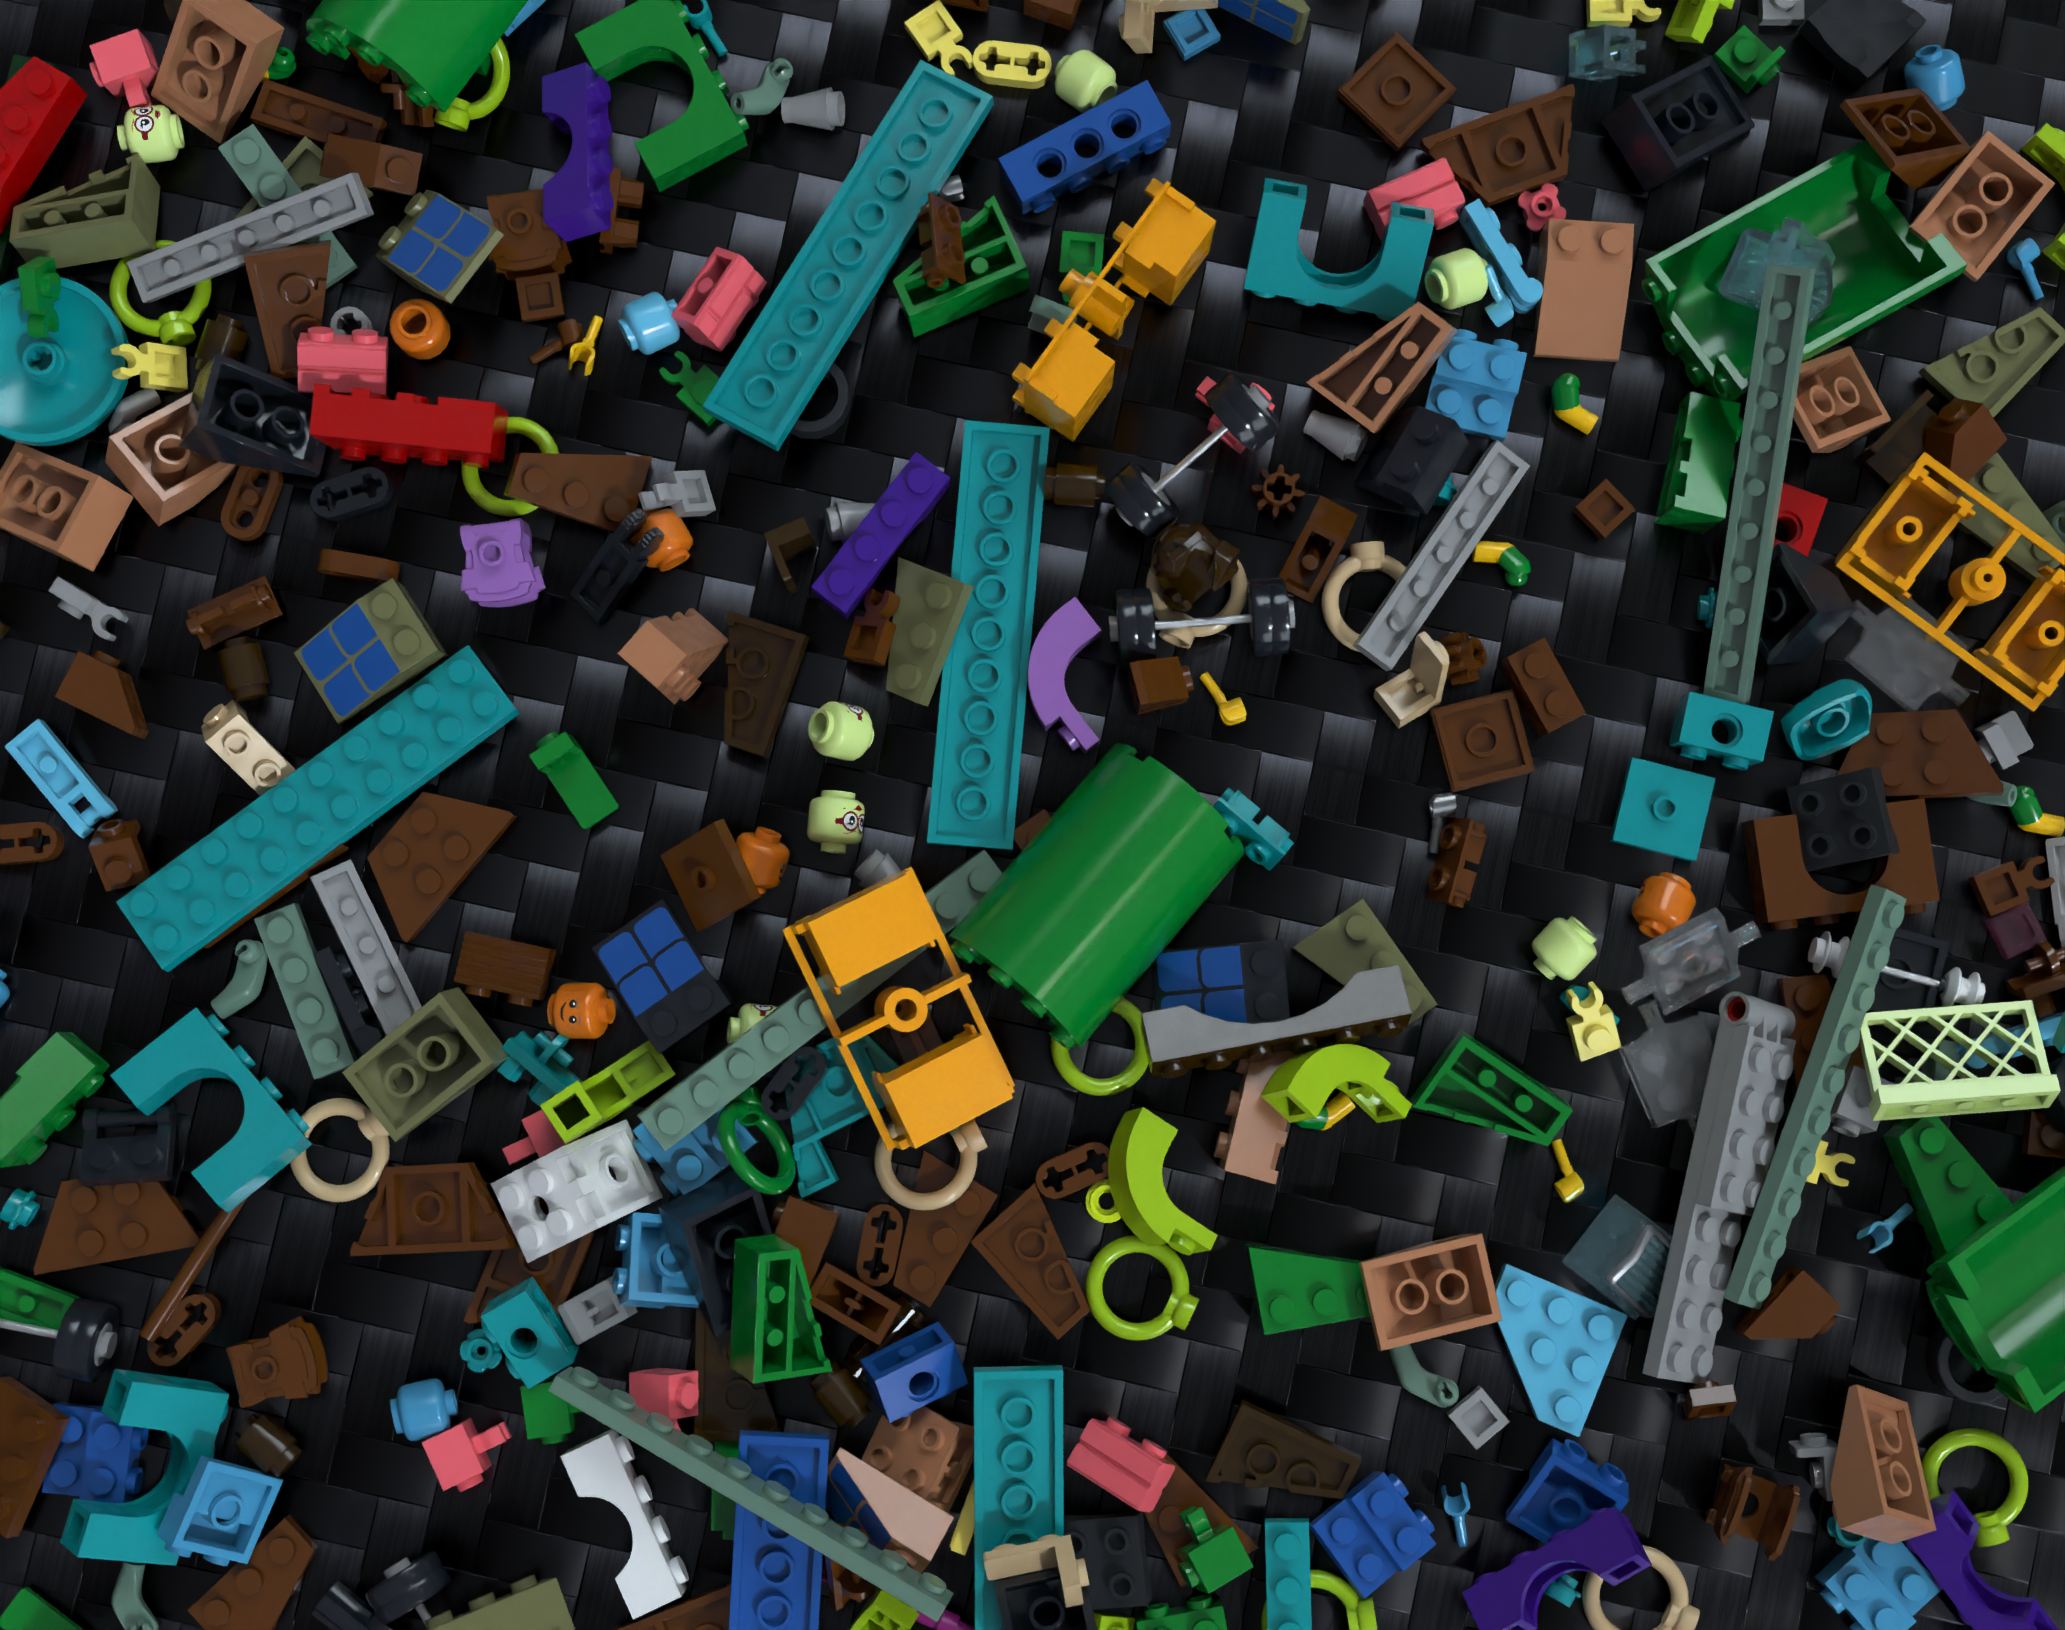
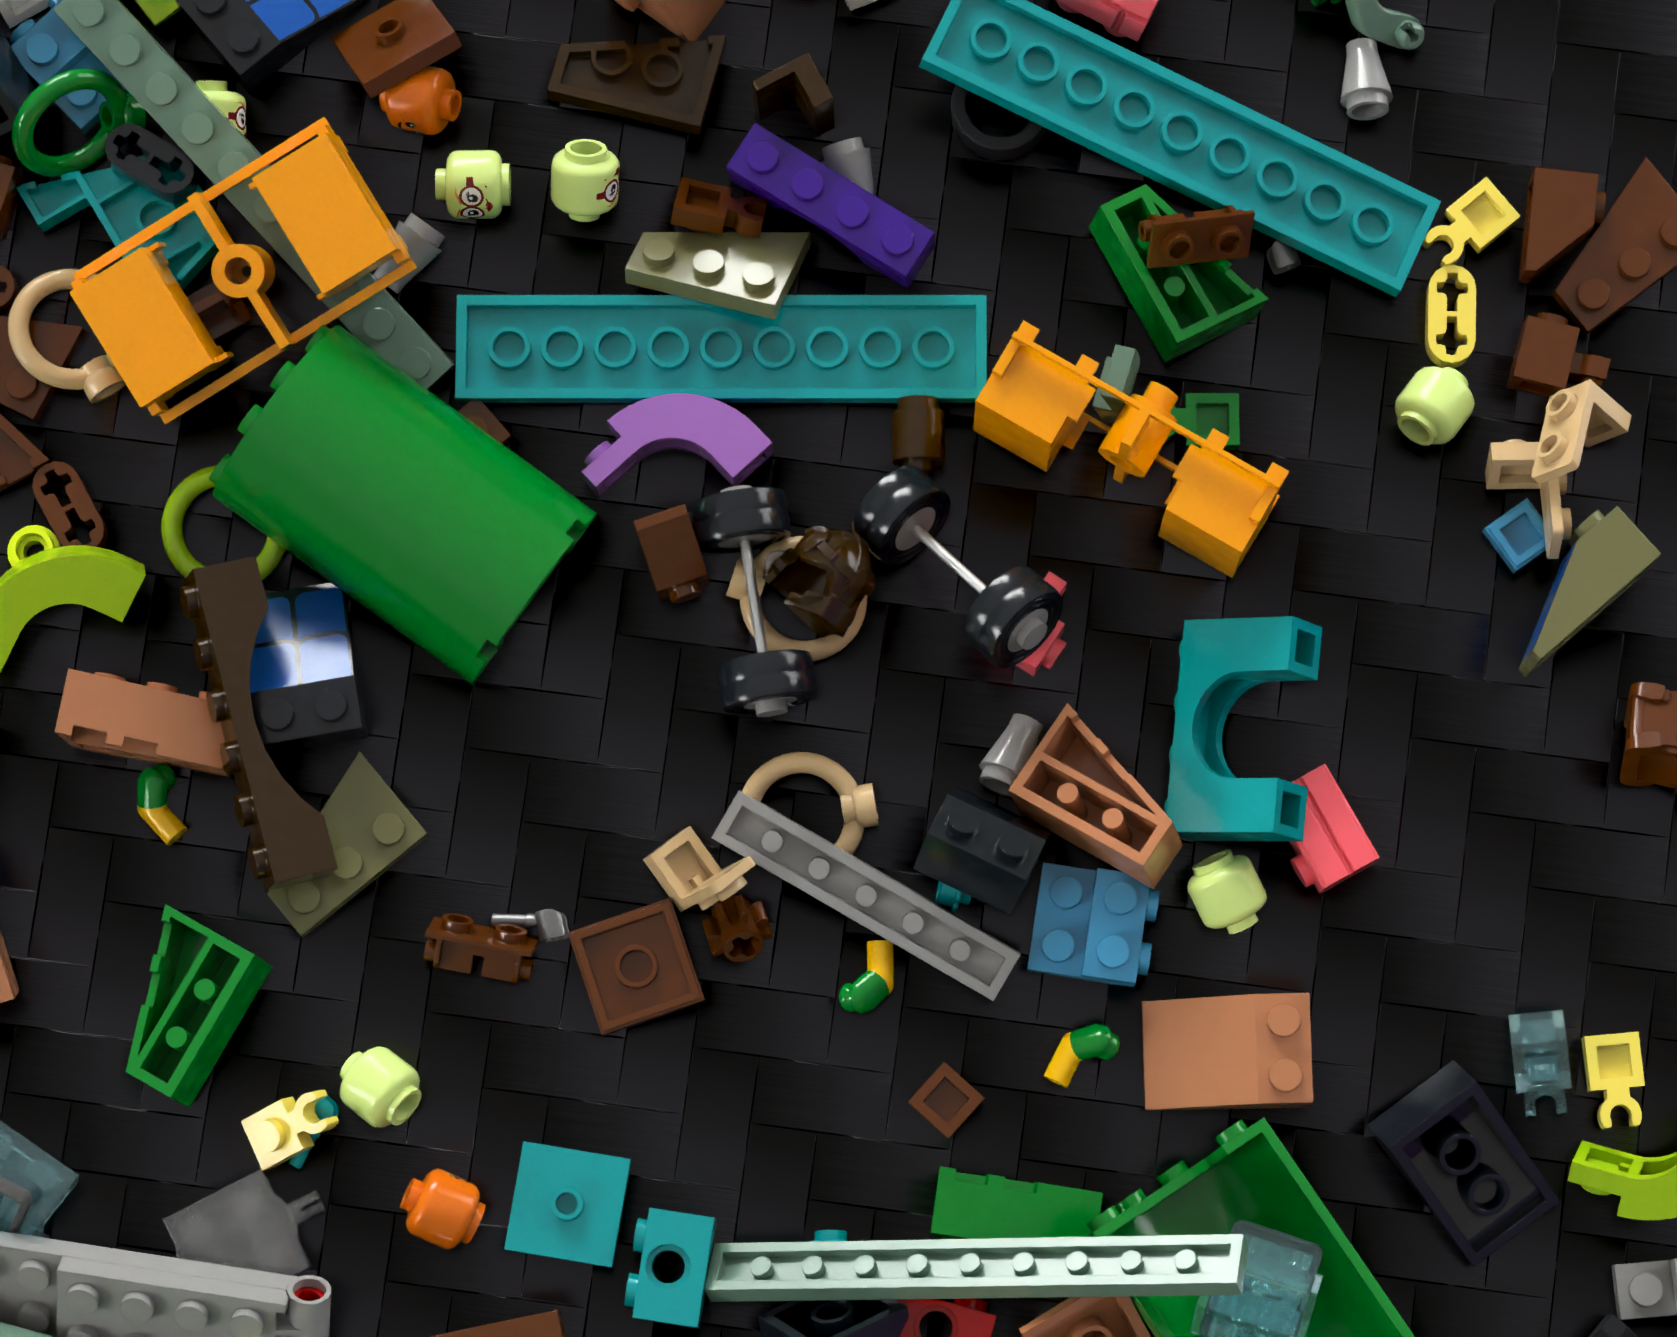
camera: 90 degrees right, 5 degrees down
blue brick [998,80,1172,215] -> none
yellow hand [1199,672,1247,726] -> none
teal hinge [1213,788,1294,871] -> none
reddish brown gear [1250,464,1305,520] -> none
lime arch [1260,1044,1412,1123] -> none
reddish brown slope [1278,496,1358,603] -> none
reddish brown plate [1337,32,1457,152] -> none
reddish brown wing [1420,84,1575,208] -> none
medium azure plate [1458,199,1543,314] -> none
medium azure hand [1485,265,1514,327] -> none
reddish brown brick [1498,637,1586,739] -> none
coral plate [1518,183,1566,232] -> none
yellow hand [1551,1139,1584,1203] -> none
clear plate [1621,907,1761,1015] -> none
green bracket [1713,25,1786,93] -> none

